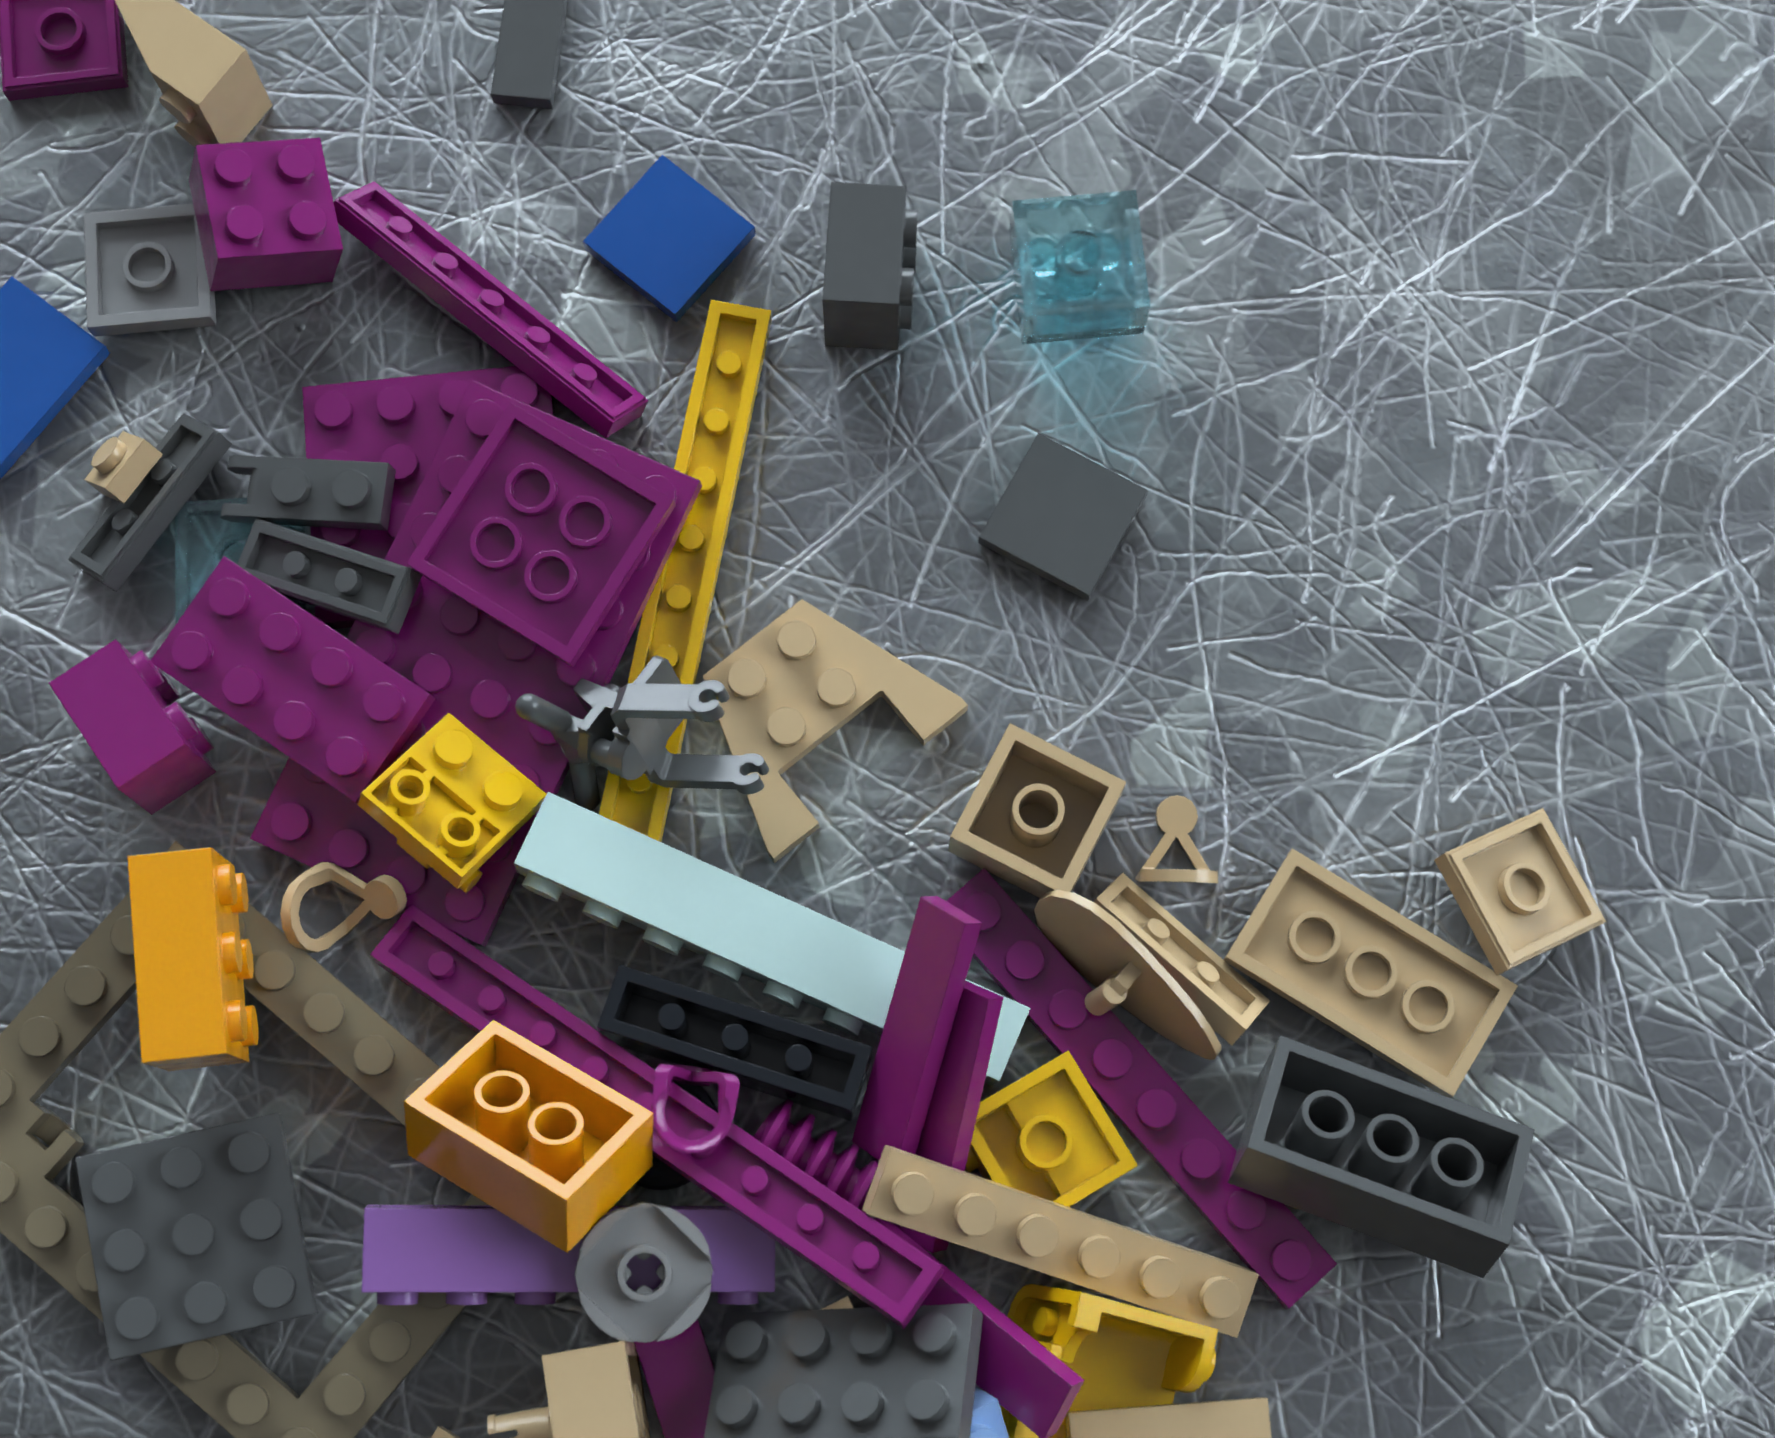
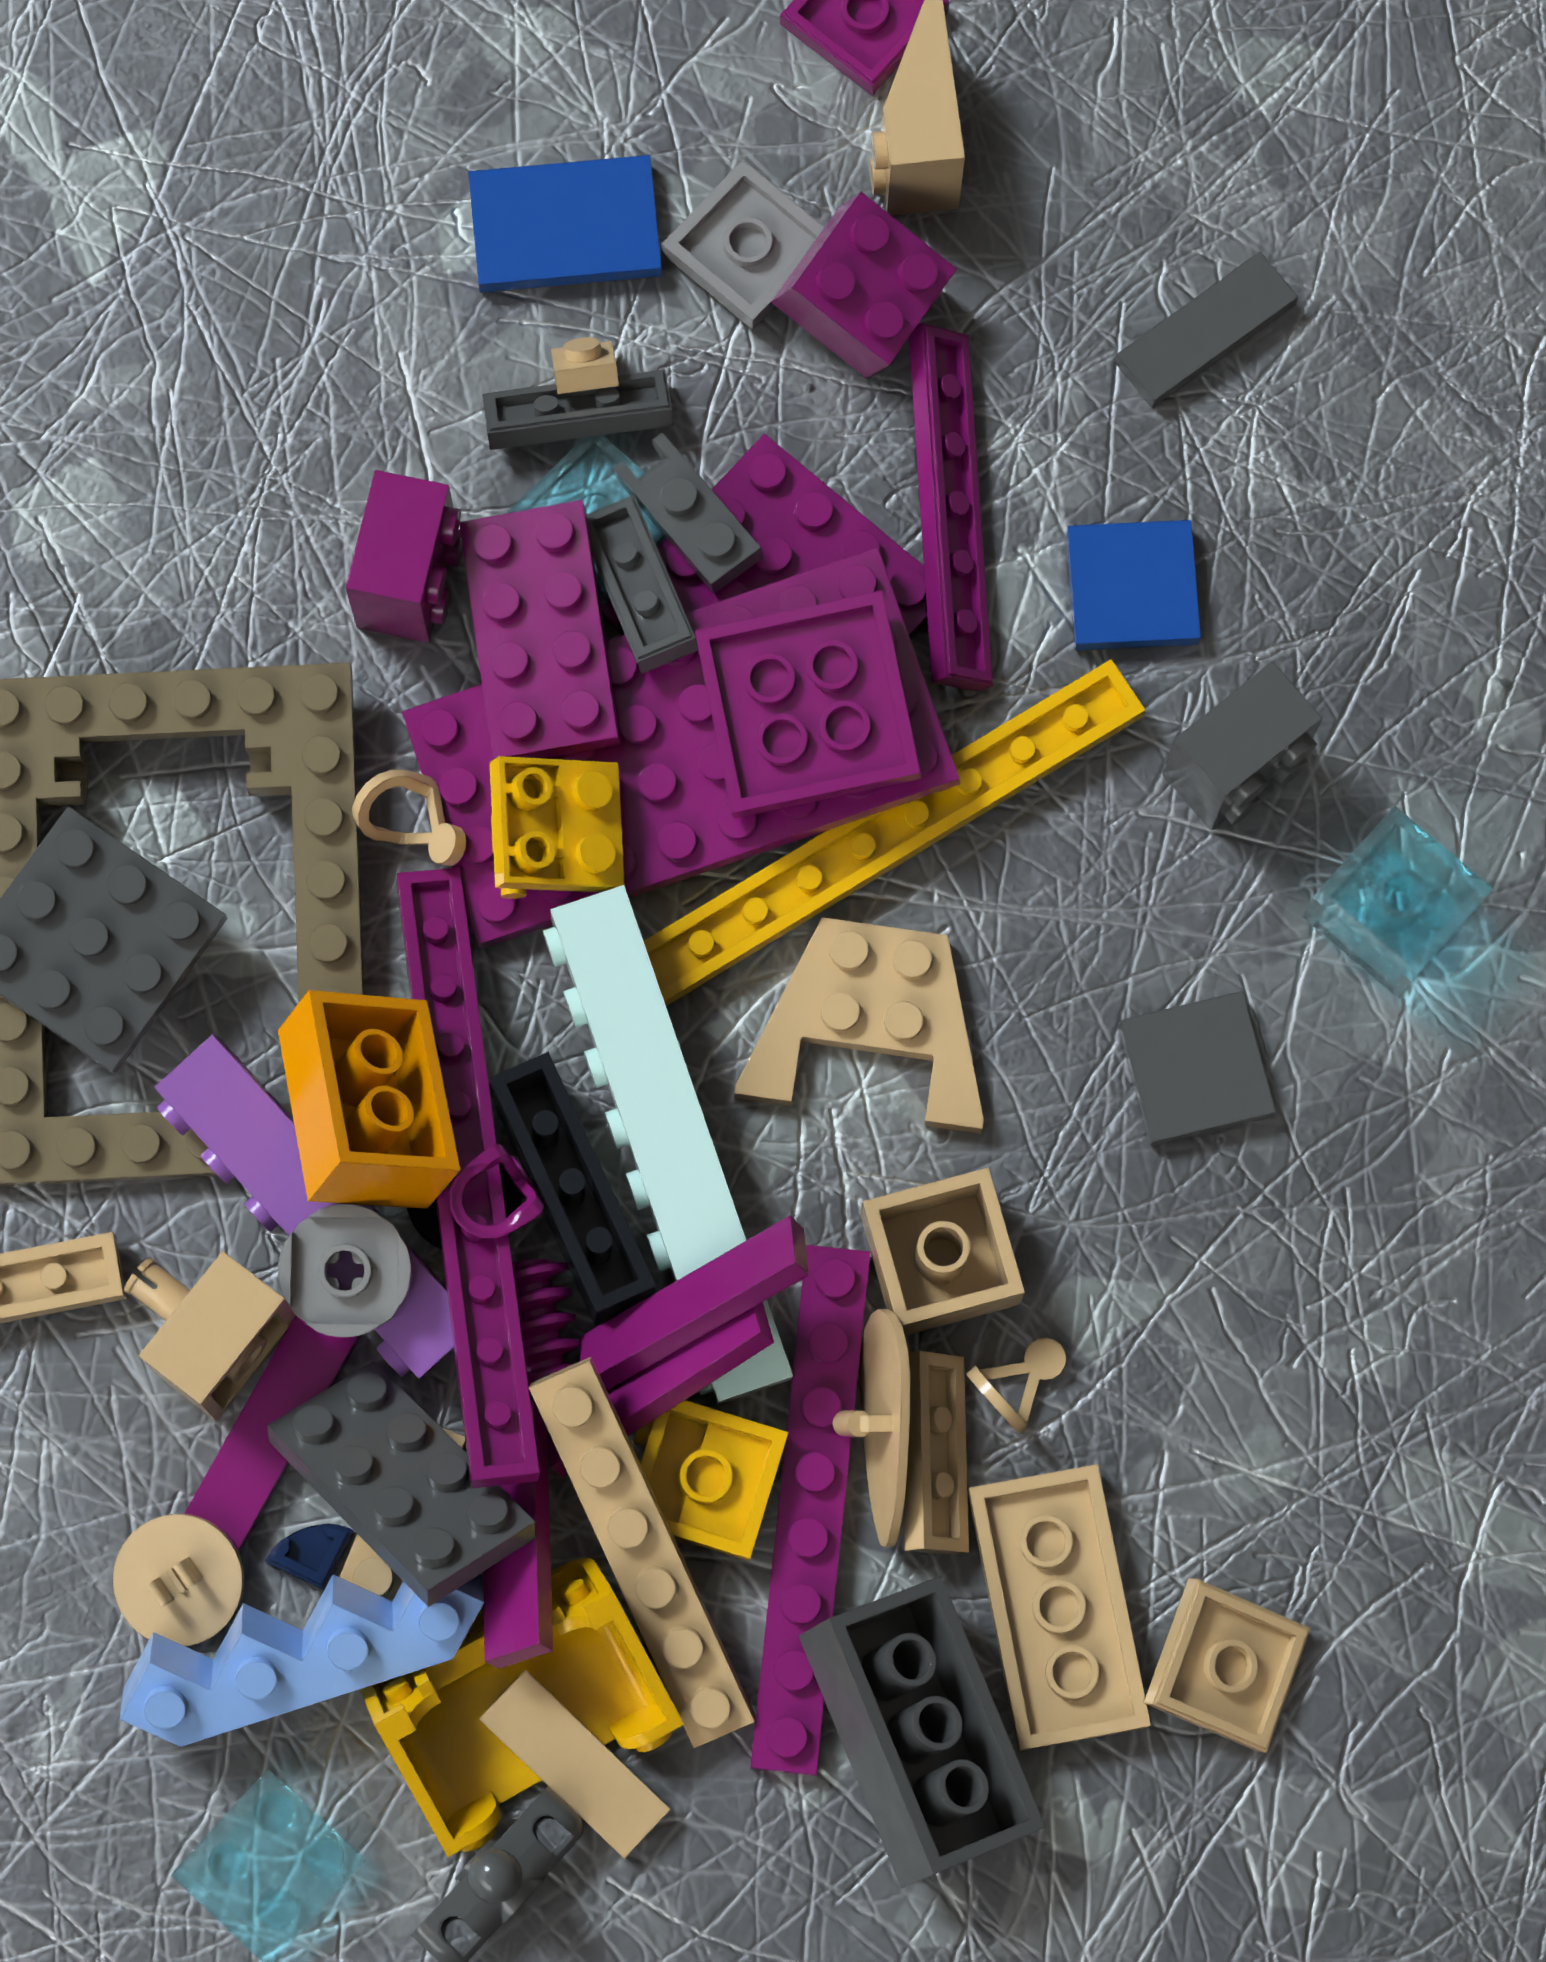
camera: 45 degrees right, 0 degrees up
light orange brick [127,847,259,1071] -> none
dark grey piece [515,655,769,811] -> none

